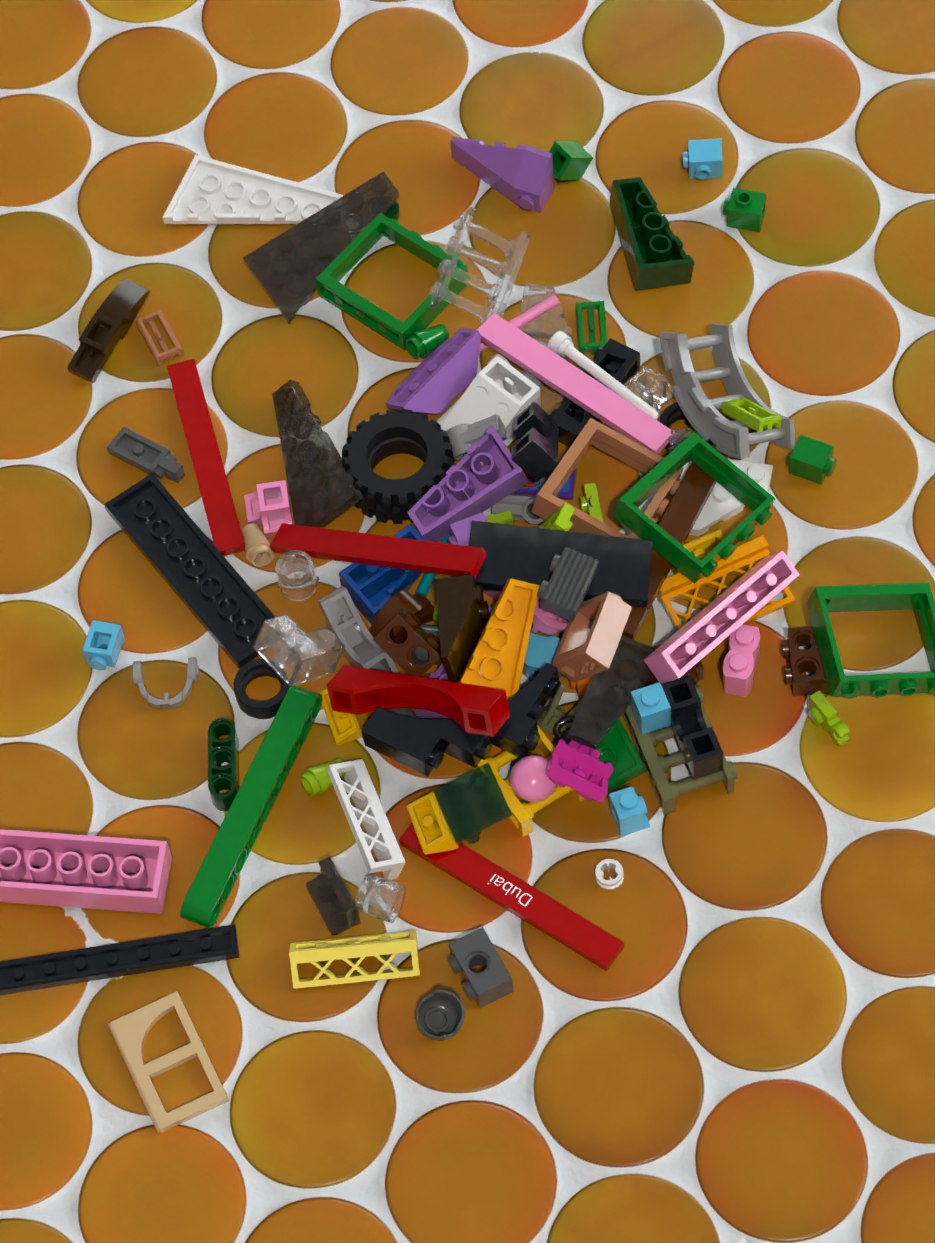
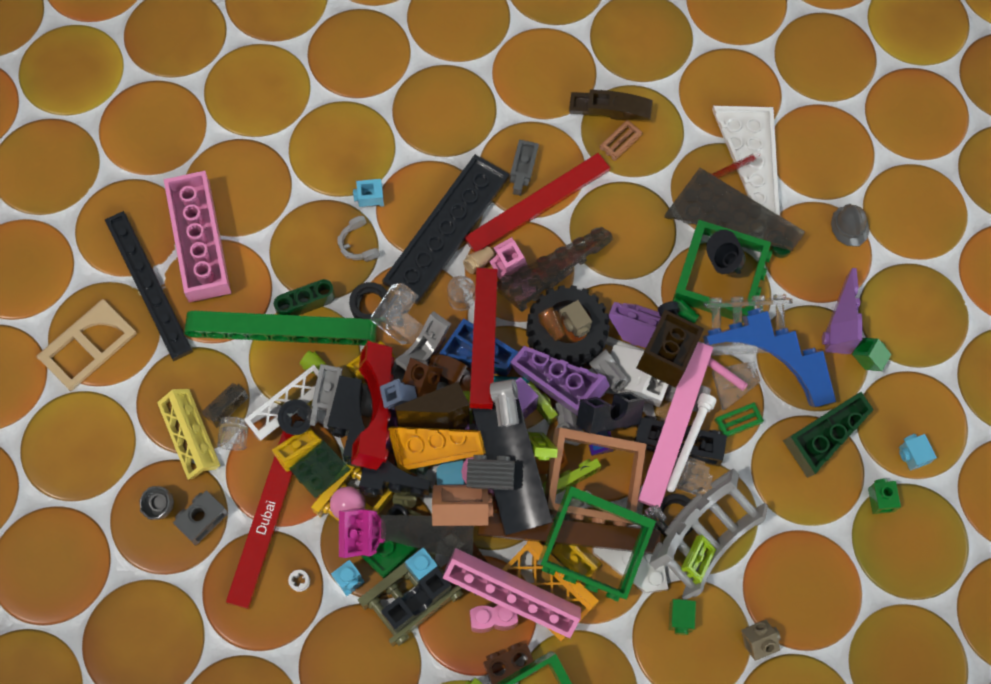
camera: 60 degrees right, 10 degrees up
none -> black gear [277,399,312,435]
none -> light grey hinge [310,364,343,428]
none -> sand blue brick [380,379,417,409]
none -> light grey piece [490,379,519,427]
none -> clear orange cone [538,307,566,341]
none -> dark tan brick [558,300,592,338]
none -> dark brown slope [636,310,704,388]
none -> black tile [658,301,680,317]
none -> blue arch [703,308,836,407]
none -> red piece [705,153,761,182]
none -> black piece [706,230,746,274]
none -> dark tan brick [741,620,781,661]
none -> dark grey piece [831,204,870,247]

